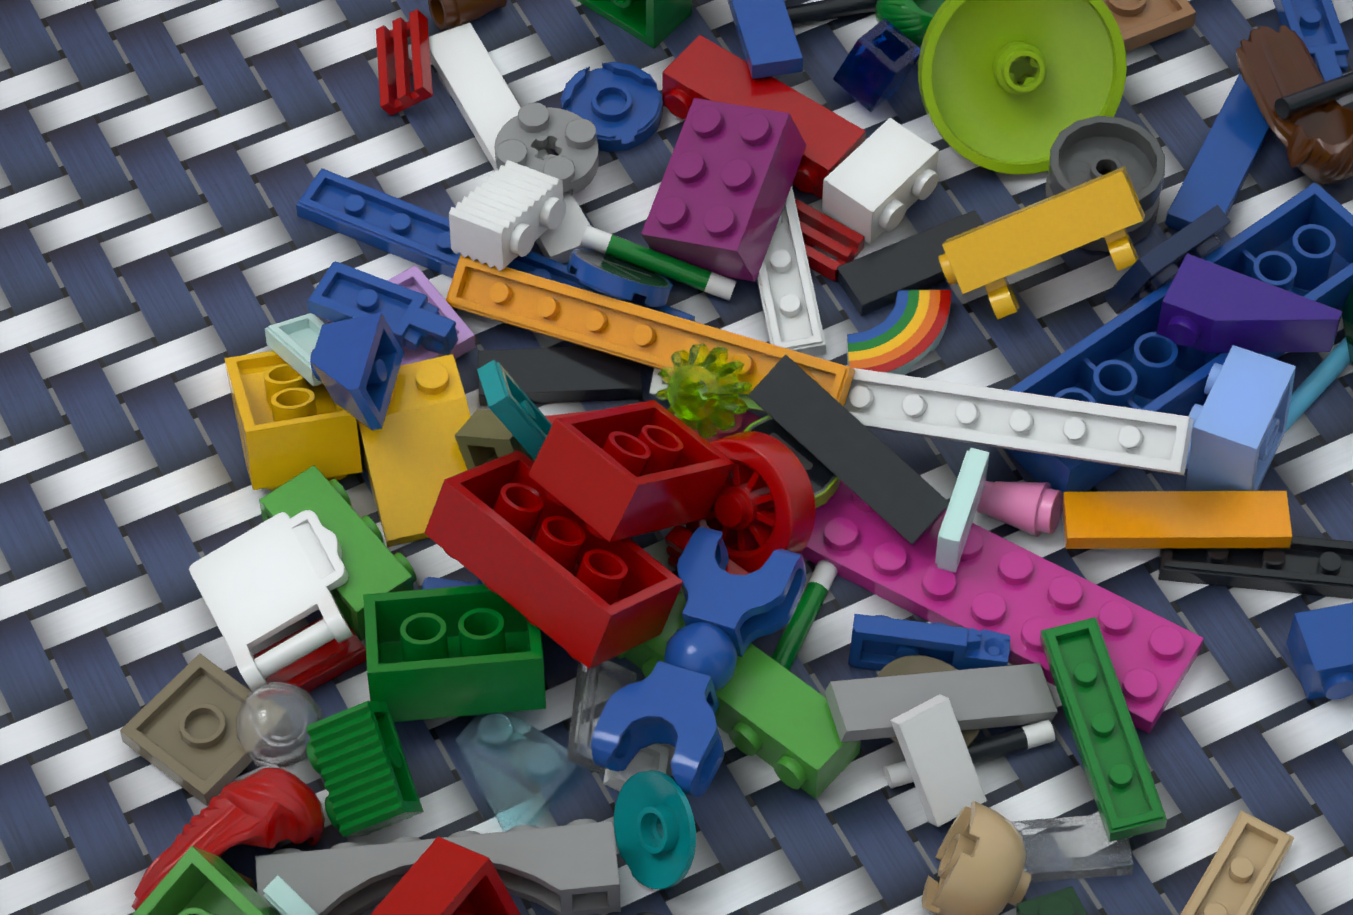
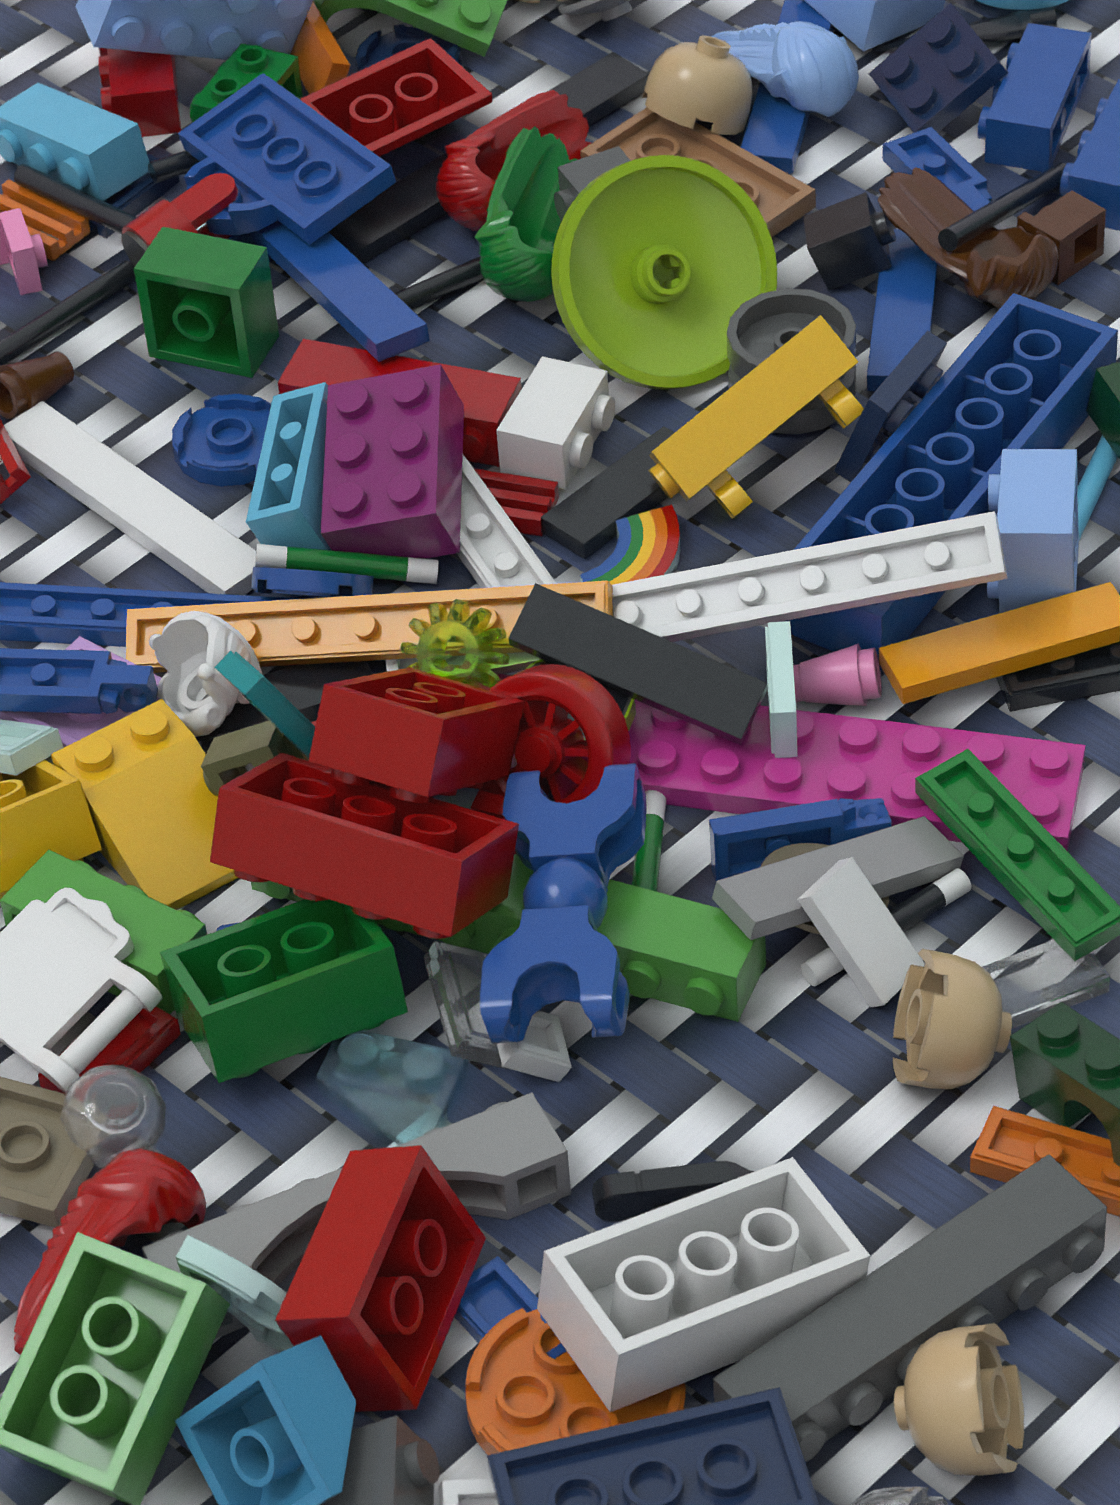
camera: 15 degrees left, 10 degrees down
green brick [306,701,424,837] -> none
blue slope [310,313,404,430] -> none
white brick [449,160,566,271] -> none
light grey plate [494,102,599,195] -> none
teal dish [614,770,696,889] -> none
clear blue brick [833,18,920,112] -> none
dark purple slope [1156,254,1343,353] -> none
none -> white hair [149,611,262,737]
none -> medium azure brick [246,382,331,550]
none -> black brick [803,192,896,291]

